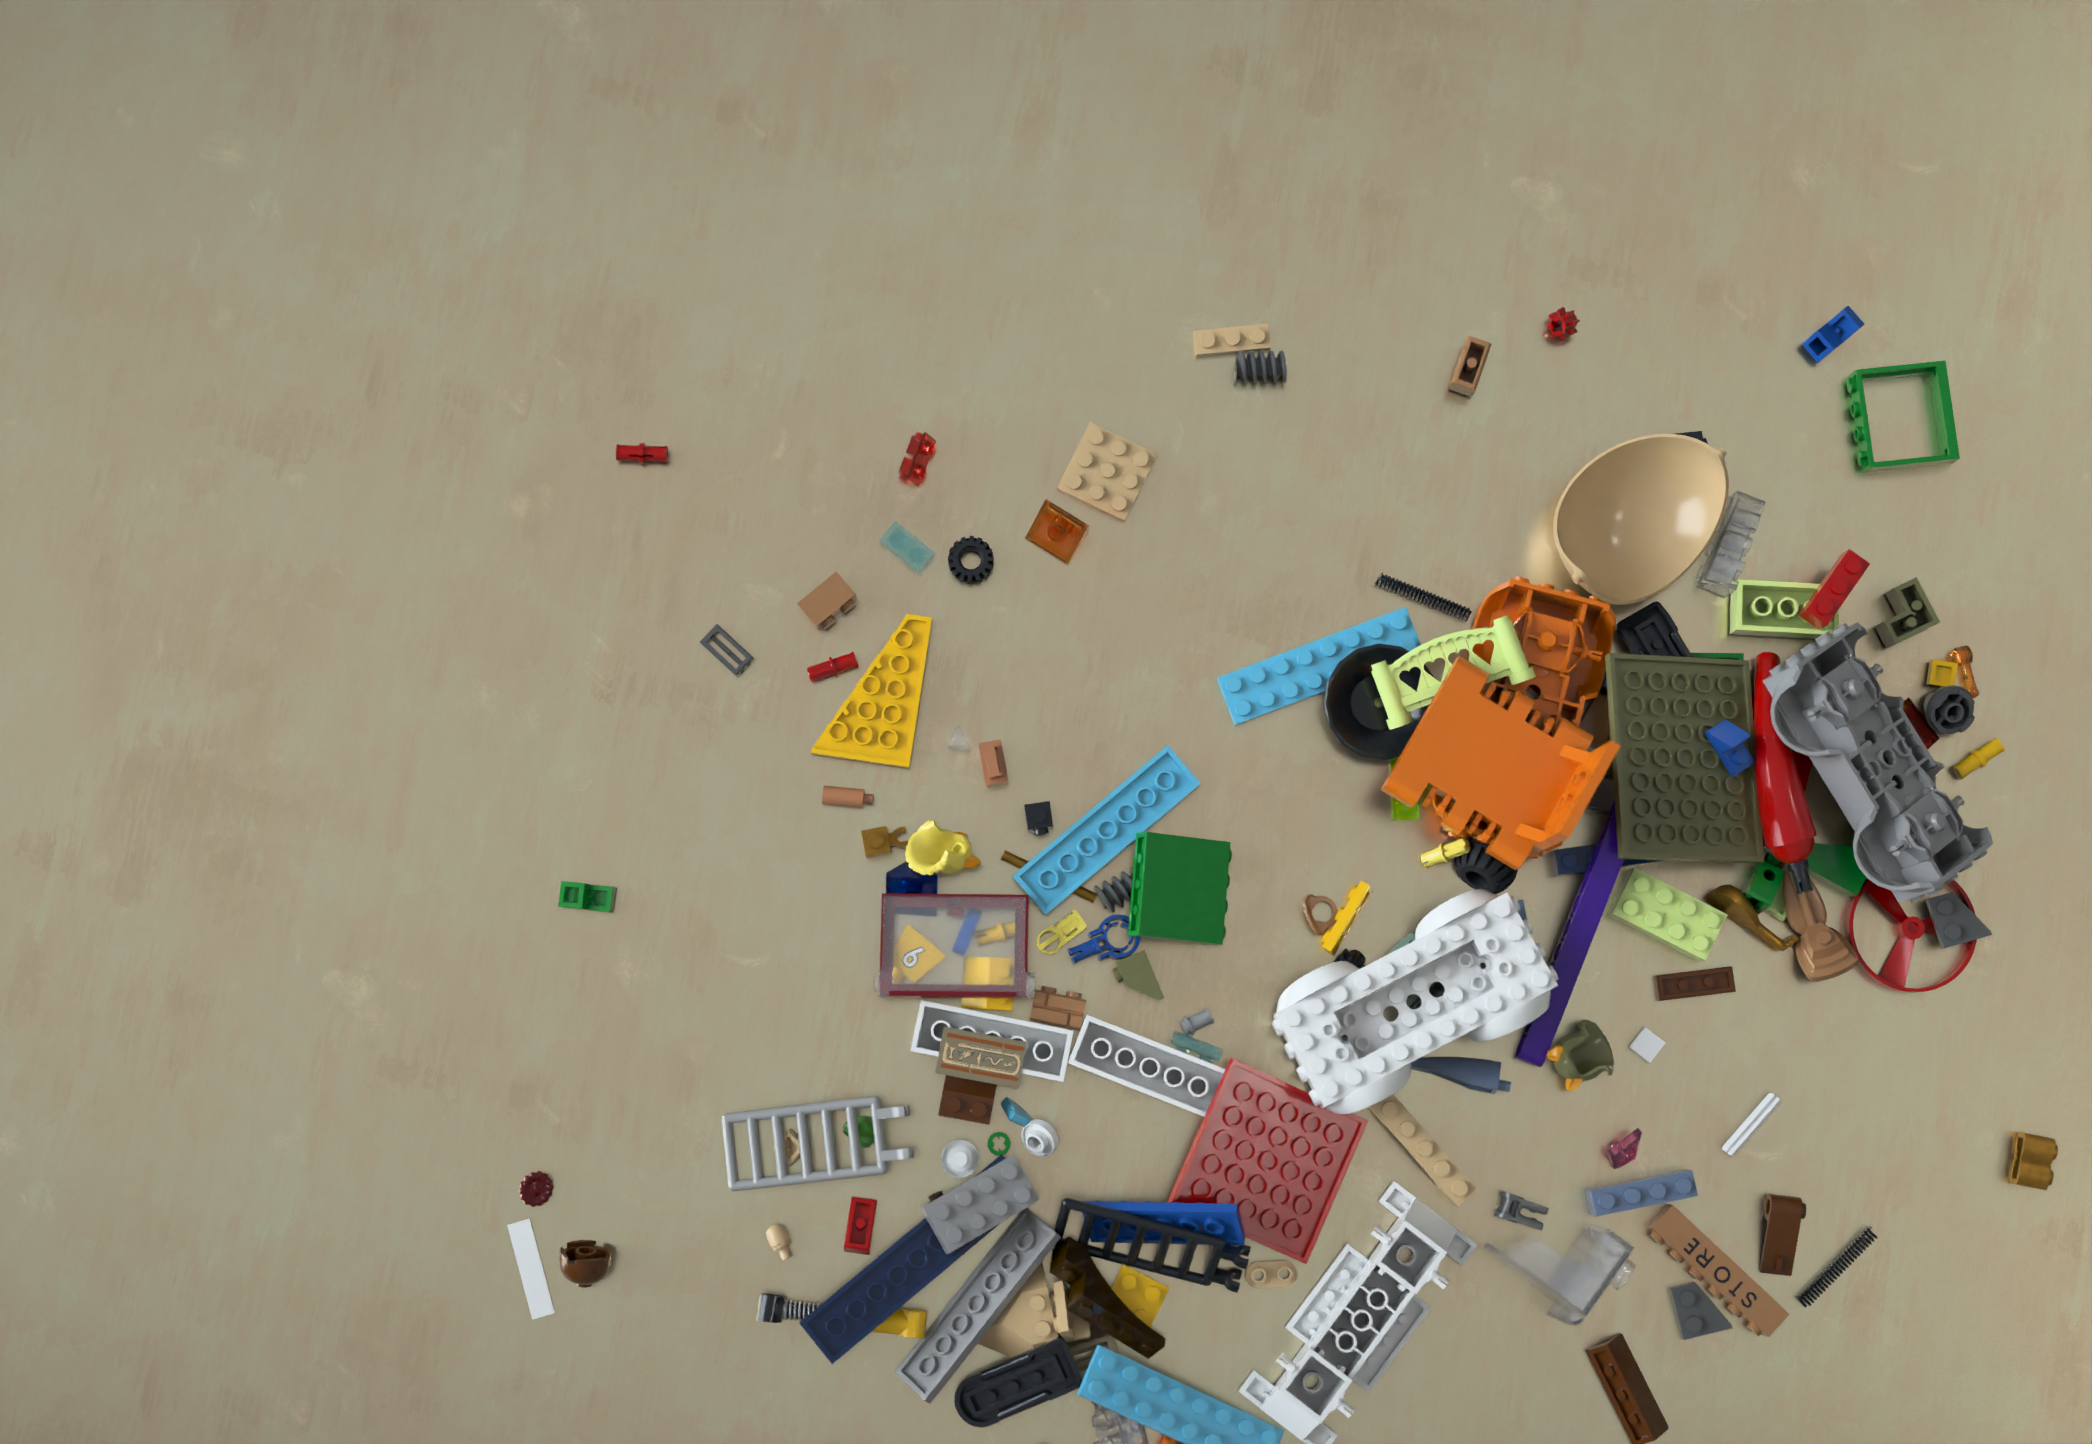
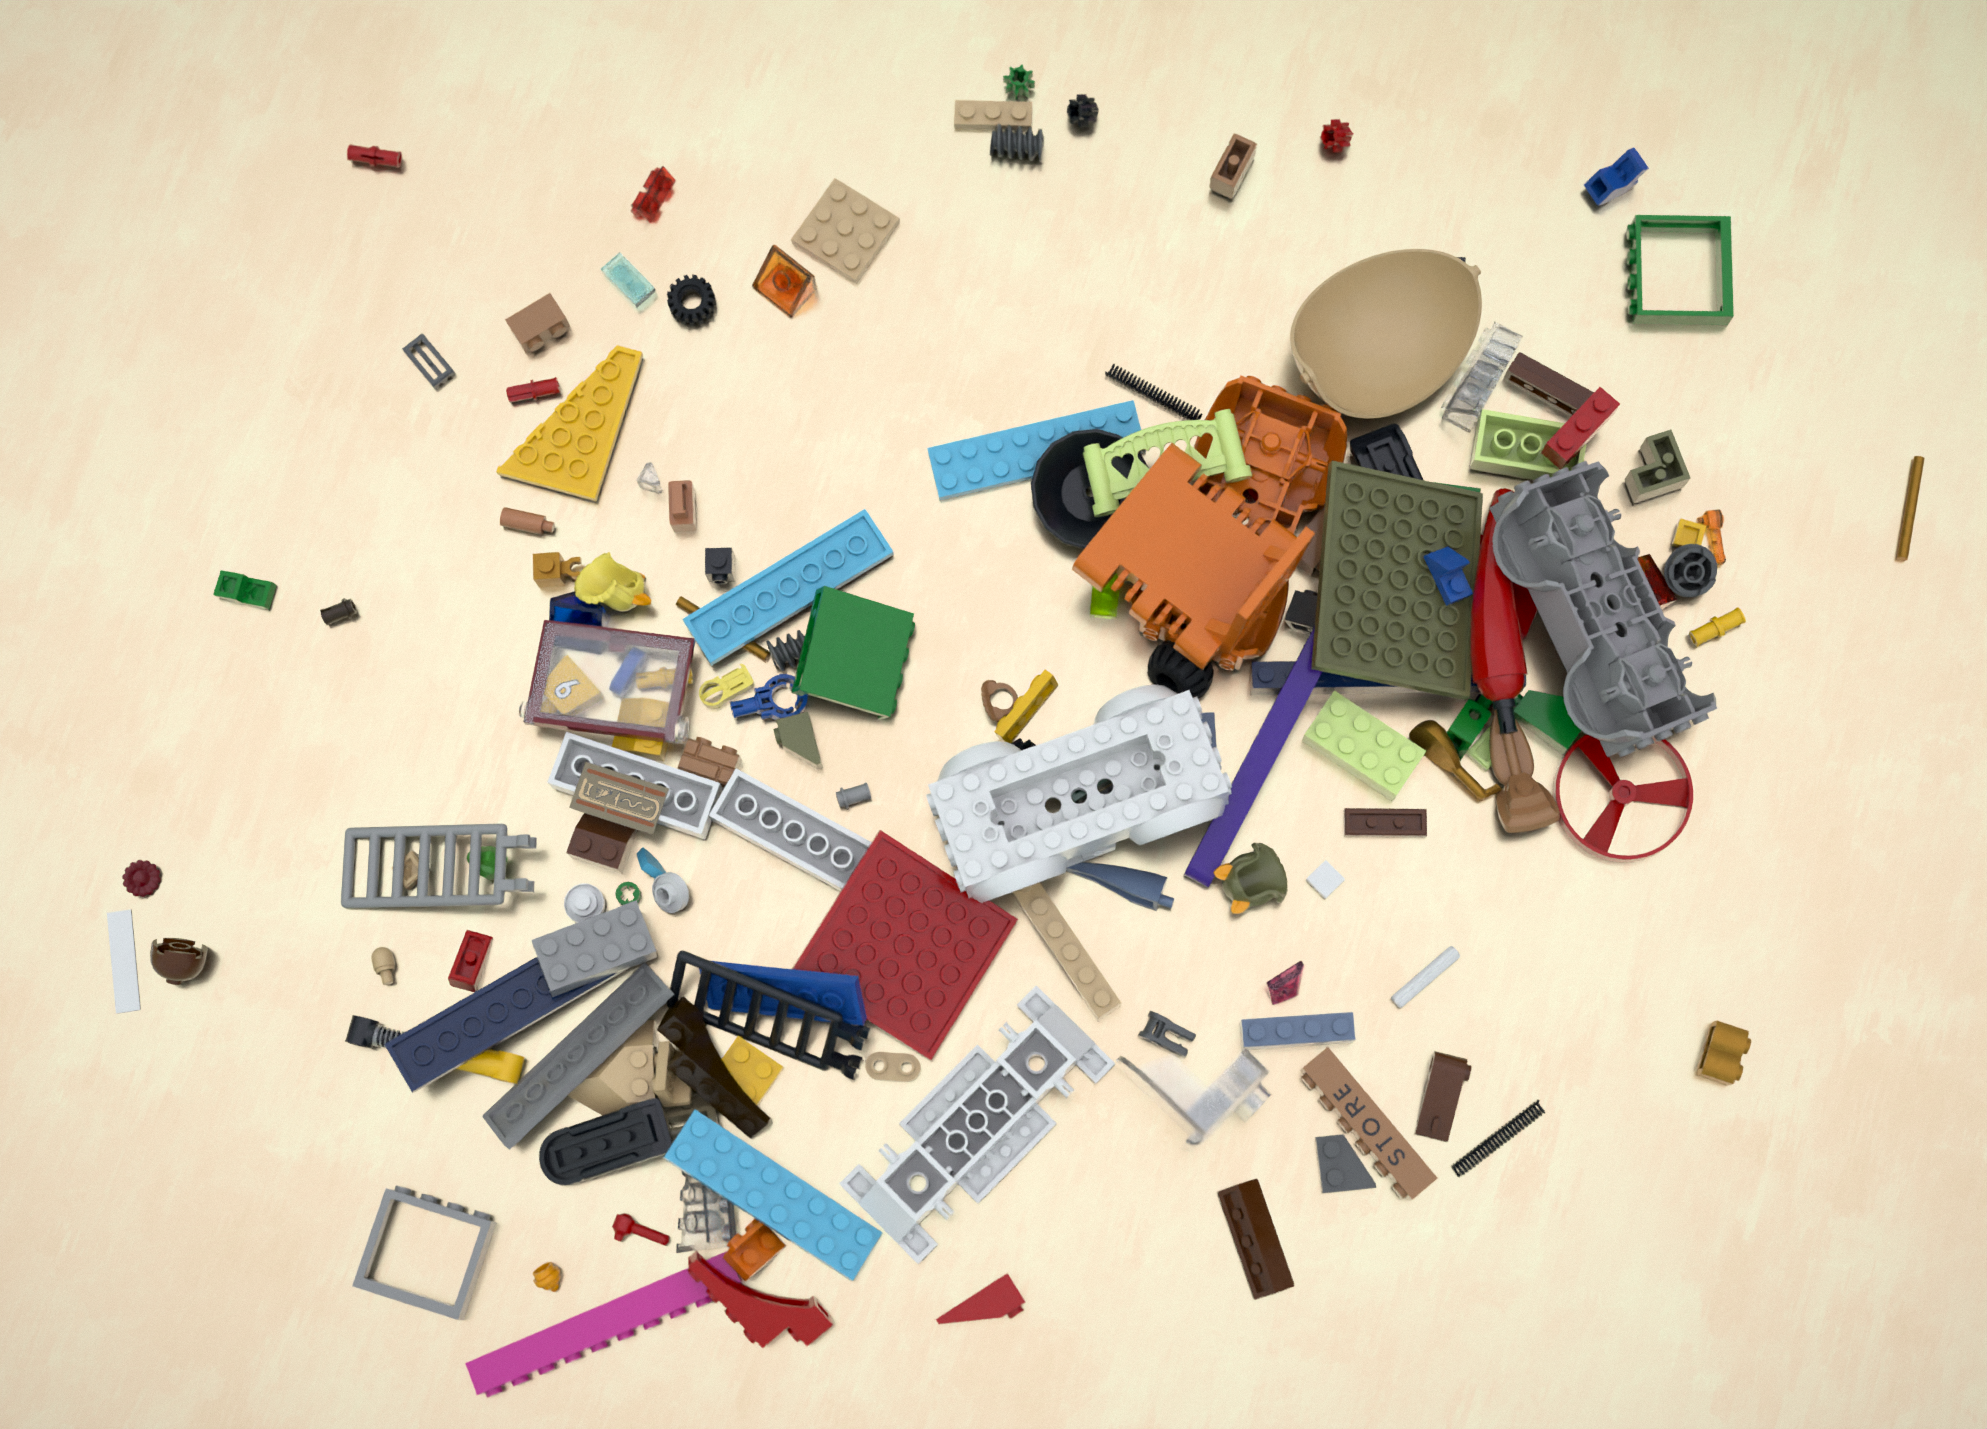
camera: 15 degrees right, 5 degrees down
clear light blue plate [1171,1031,1223,1063] -> none
light yellow axle [1421,838,1471,868] -> none
dark grey wing [1926,892,1992,949] -> none
none -> dark brown pin [320,598,357,625]
none -> green gear [1003,64,1035,99]
none -> black gear [1066,94,1099,127]
none -> reddish brown panel [1503,352,1594,416]

